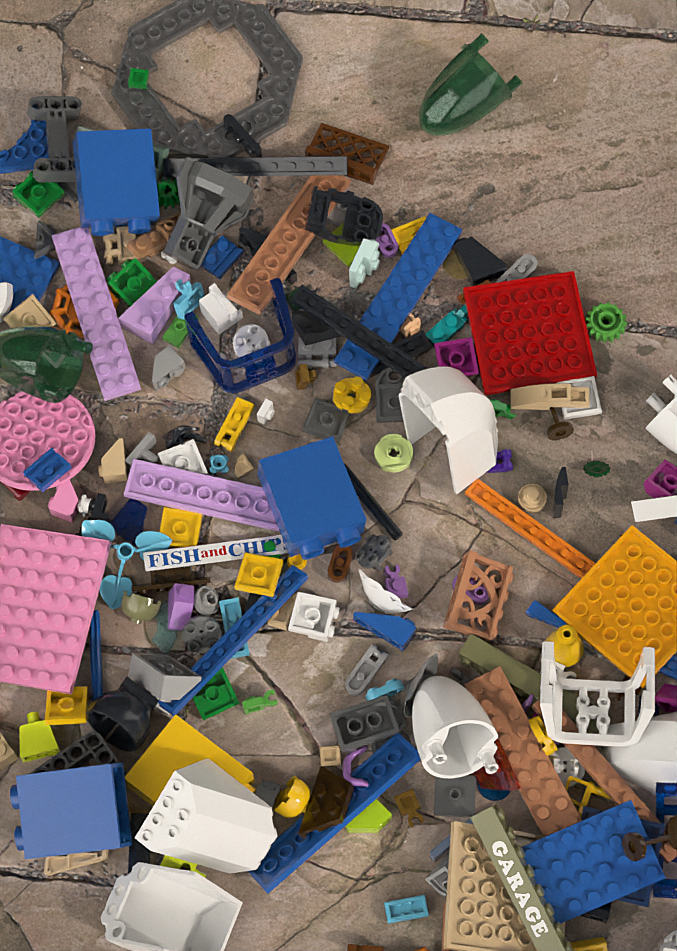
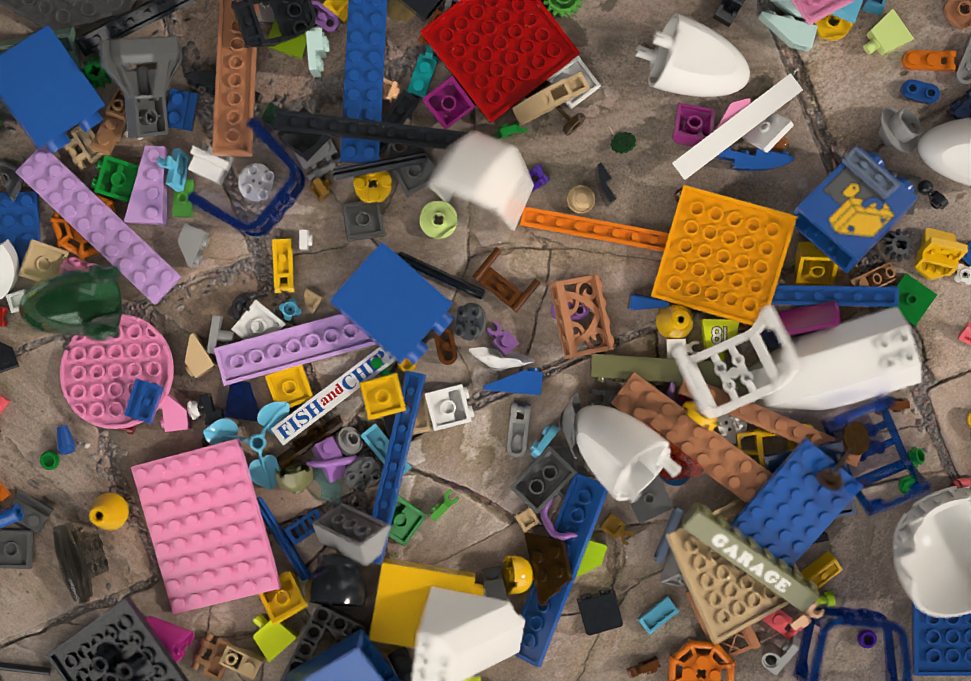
camera: 30 degrees left, 20 degrees up
none -> blue slope [283,508,322,546]
none -> medium lavender animal [306,454,358,468]
none -> black axle [332,152,427,180]
none -> reddish brown plate [472,247,540,313]
none -> black bracket [577,587,623,636]
none -> neon yellow torso [700,319,739,362]

